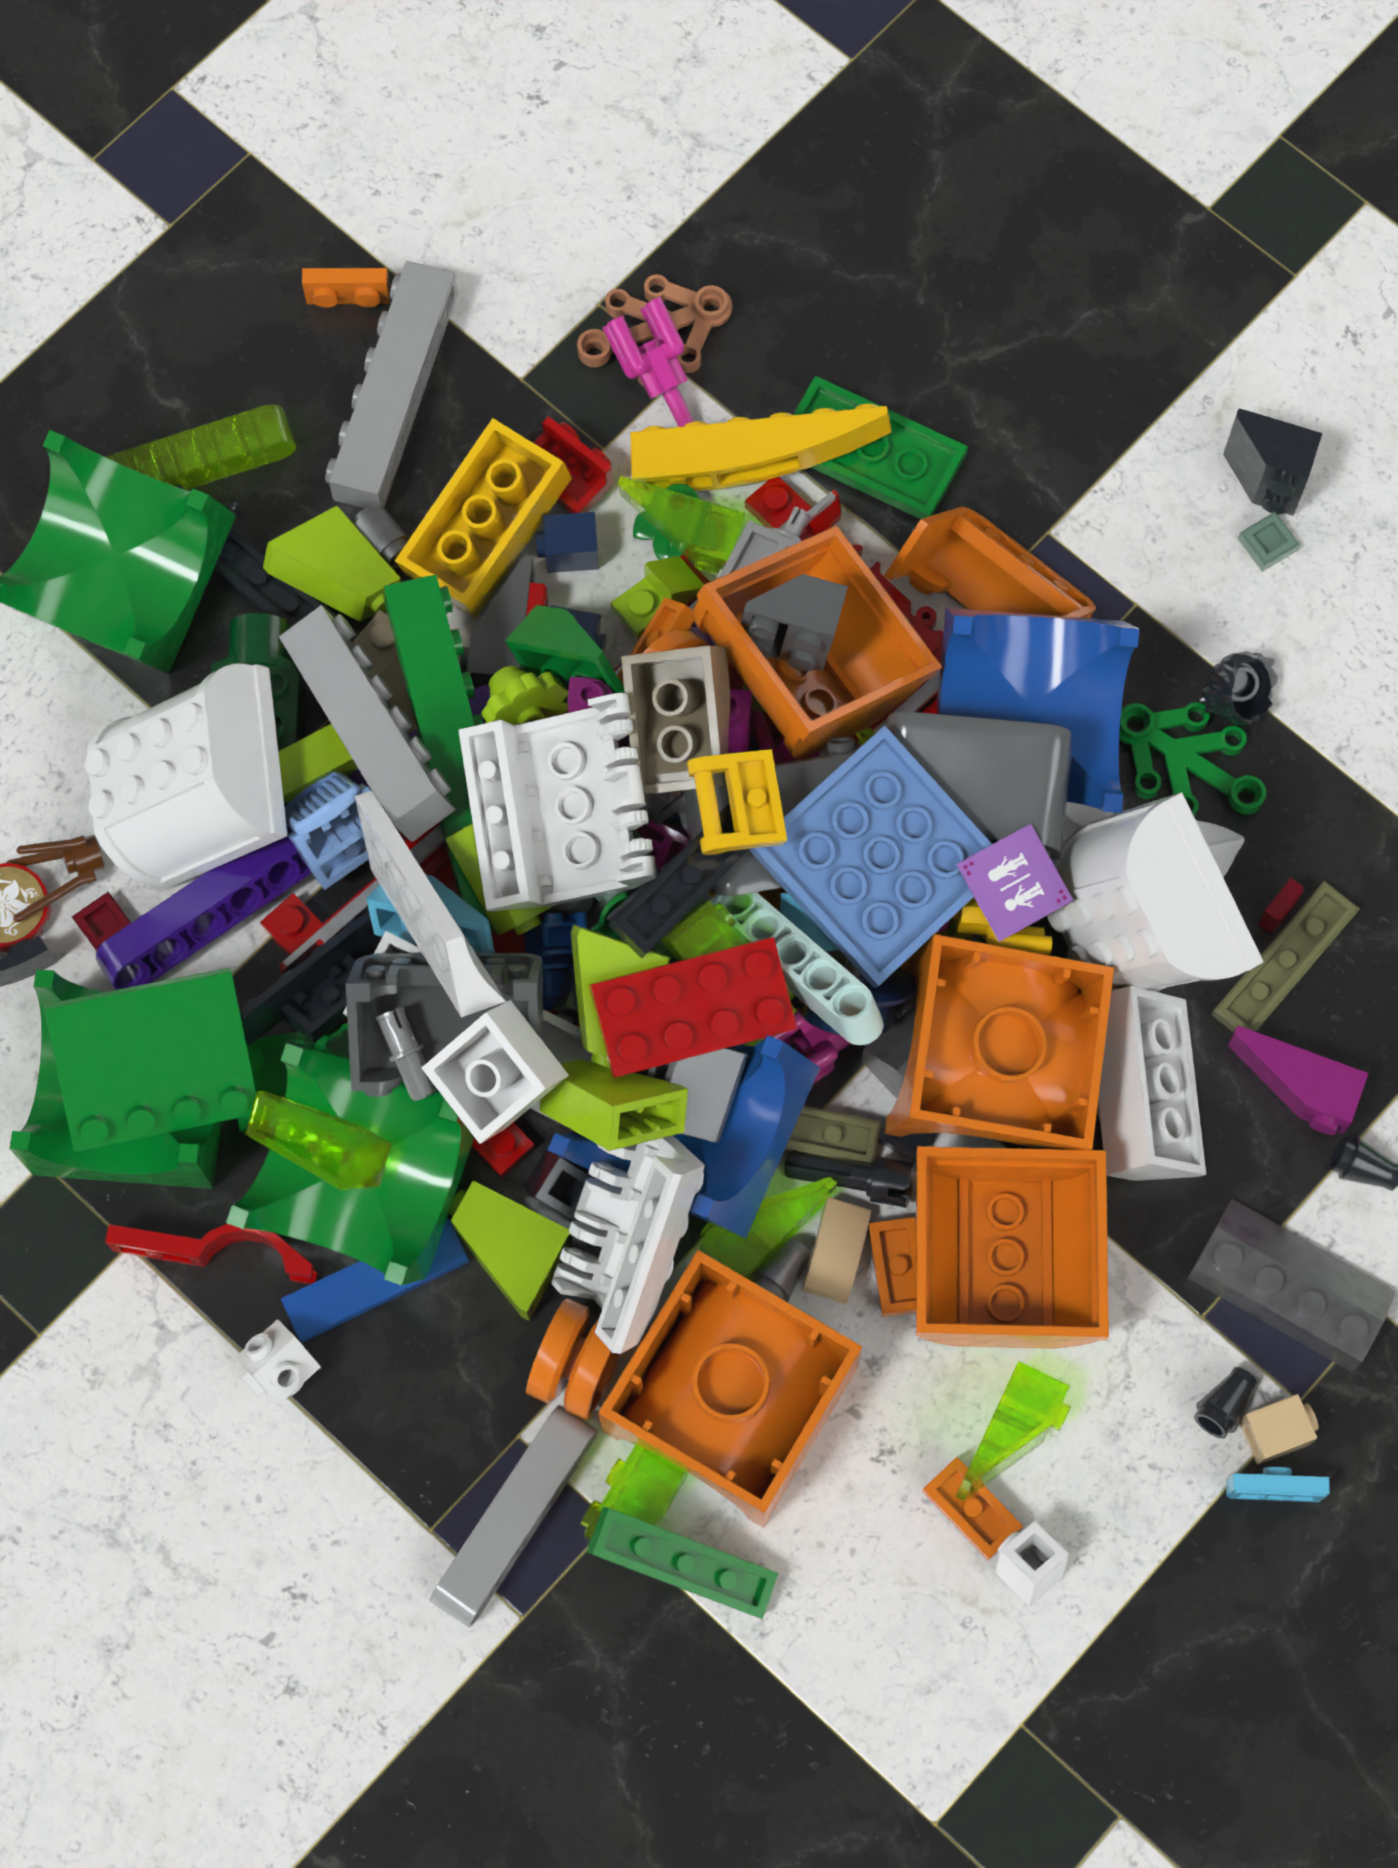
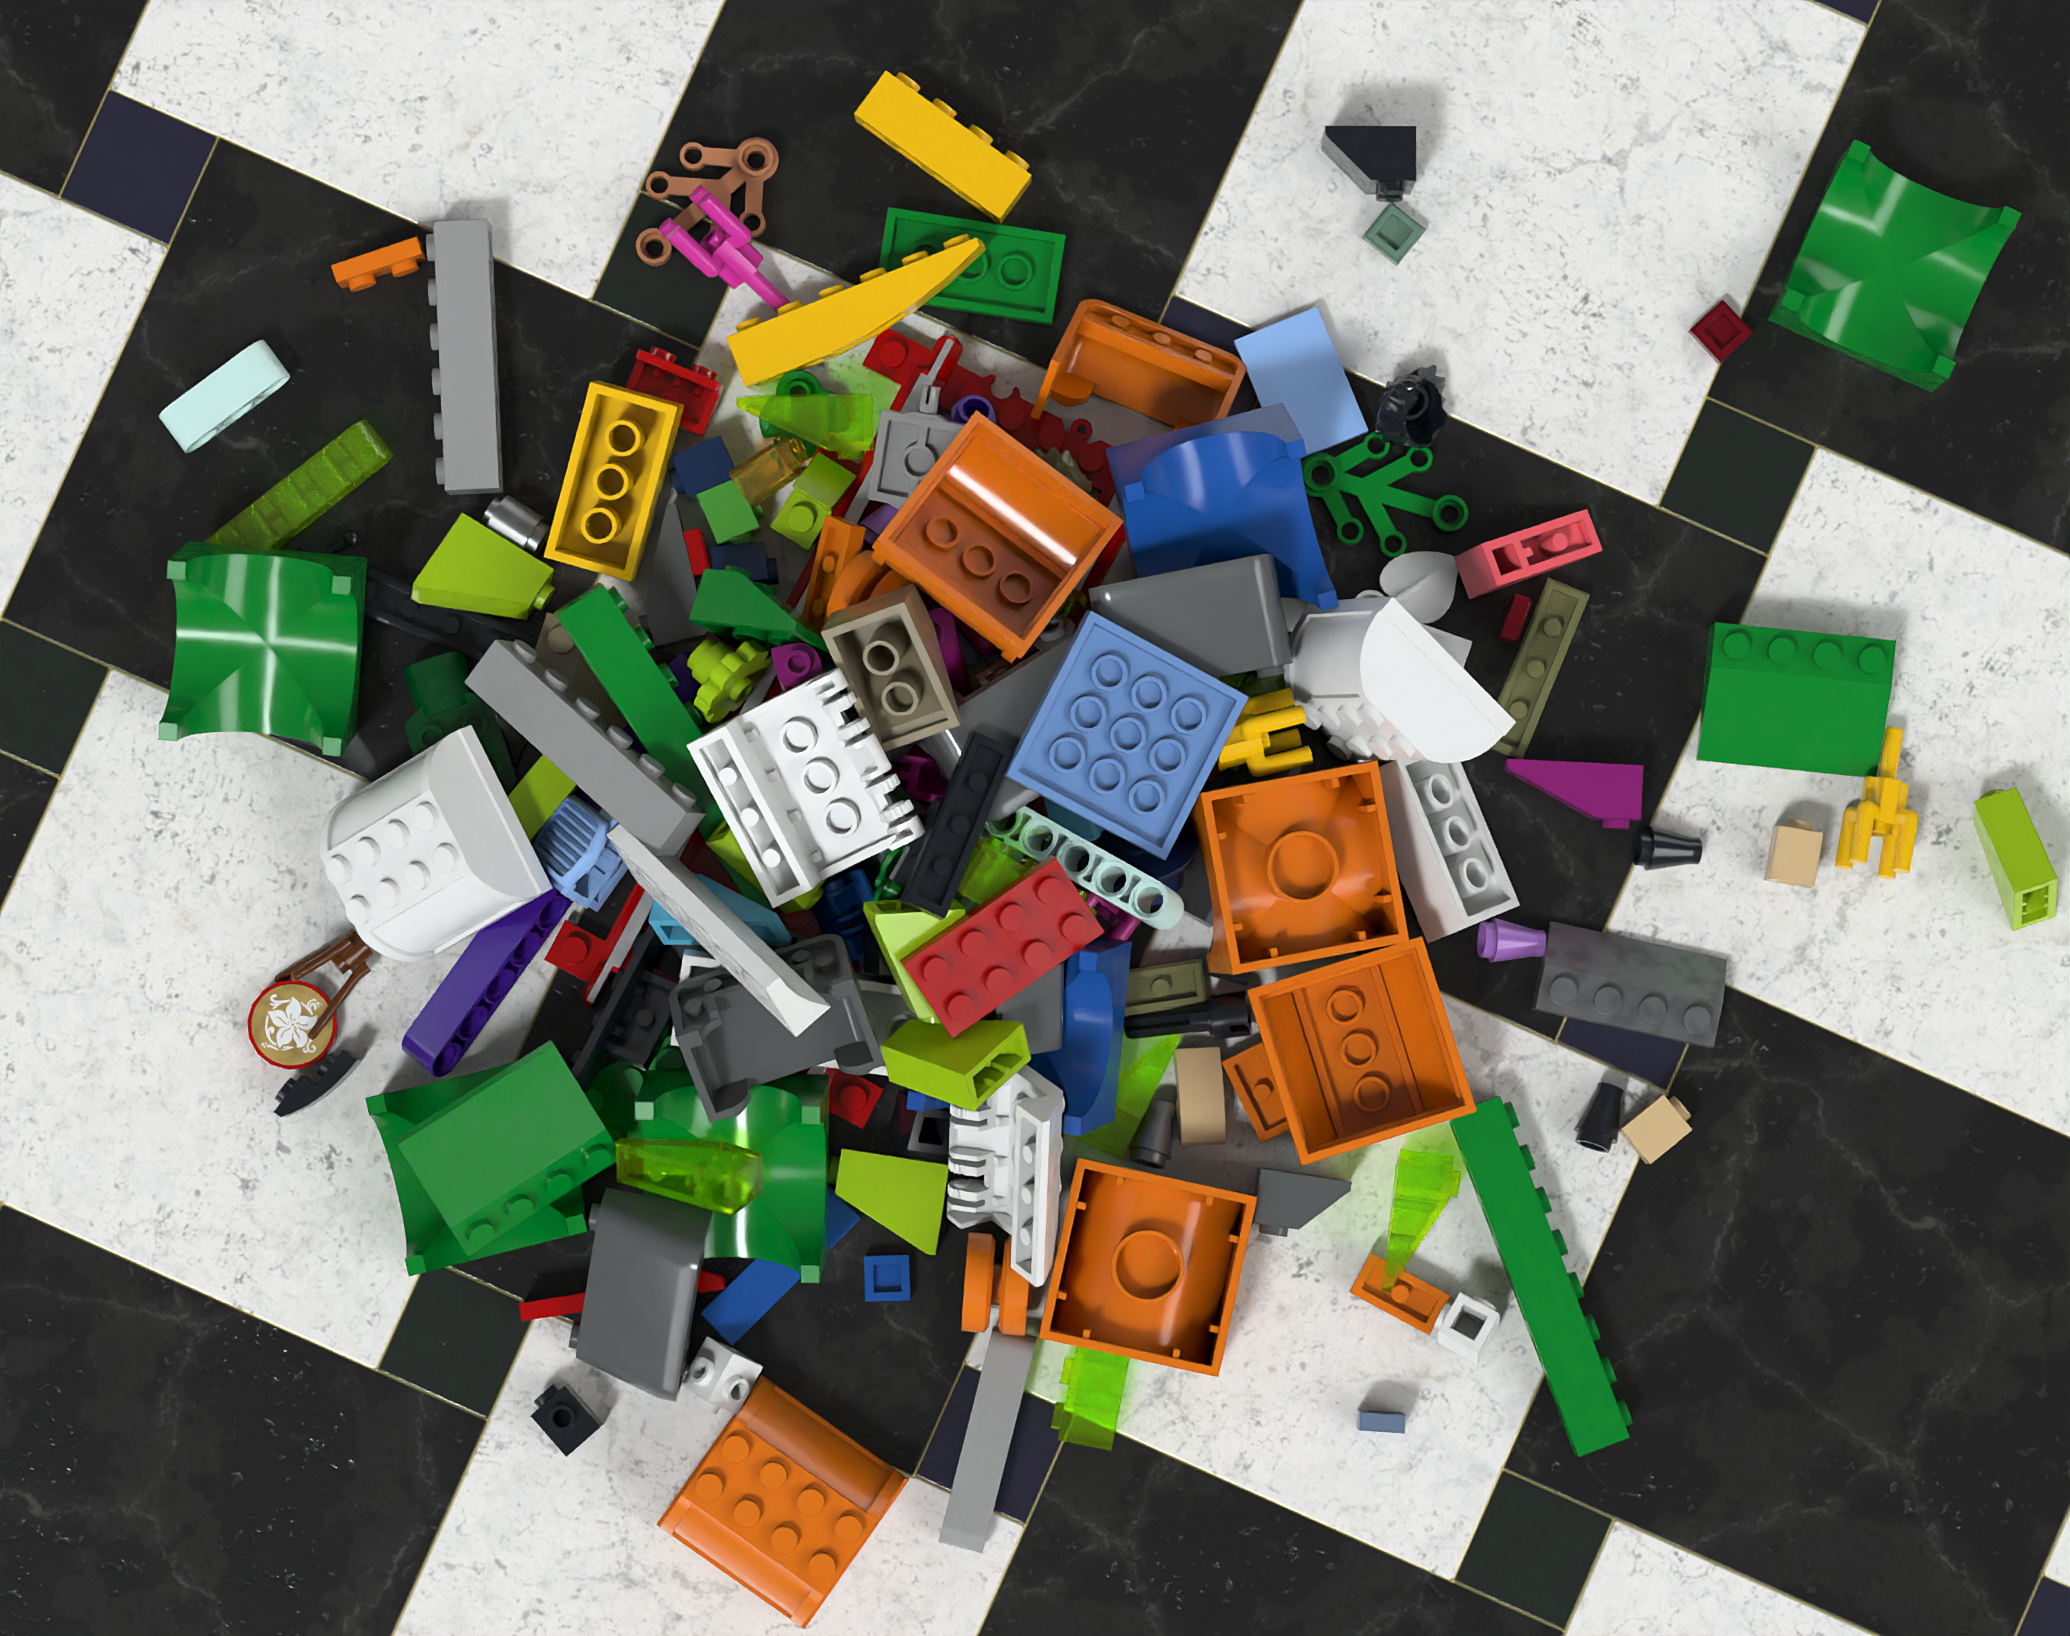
camera: 15 degrees left, 15 degrees up
dark red tile [72,891,132,952] -> none
light grey axle [375,1006,437,1101] -> none
white brick [422,1000,569,1144] -> none
green plate [586,1507,779,1619] -> none
yellow plate [687,749,787,855] -> none
dark grey slope [741,574,848,671] -> none
medium lavender sticker [956,824,1074,942] -> none
medium azure plate [1226,1467,1330,1502] -> none
none -> light aqua beam [159,340,290,453]
none -> black brick [531,1383,604,1457]
none -> dark grey windscreen [569,1188,714,1402]
none -> orange container [656,1375,909,1629]
none -> bright green brick [697,477,765,546]
none -> clear yellow brick [729,434,809,507]
none -> yellow brick [854,71,1032,225]
none -> blue tile [864,1254,911,1302]
none -> light blue tile [1234,307,1369,459]
none -> dark grey slope [1252,1167,1352,1237]
none -> sand blue tile [1357,1410,1406,1434]
none -> green brick [1448,1096,1633,1457]
none -> coral slope [1453,509,1603,600]
none -> medium lavender cone [1477,918,1546,963]

